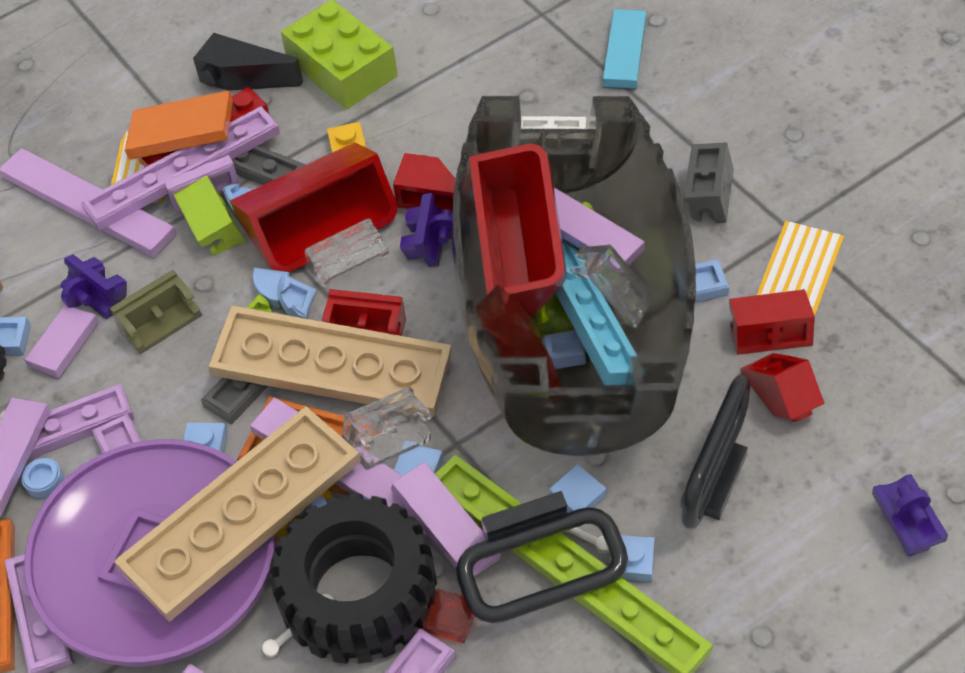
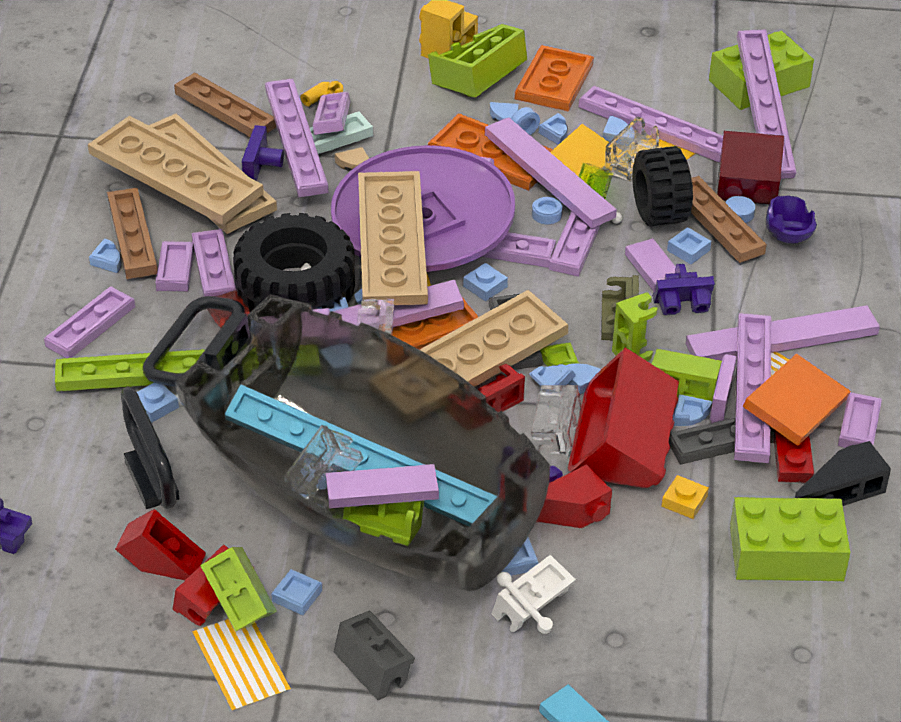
camera: 125 degrees right, 10 degrees down
red windscreen [469,144,567,327] -> none
clear red slope [476,284,563,401] -> none
none -> lime hinge [200,547,277,631]
none -> white hinge [497,572,553,634]
none -> lime hinge [612,292,658,361]
none -> lavender tile [838,392,882,448]

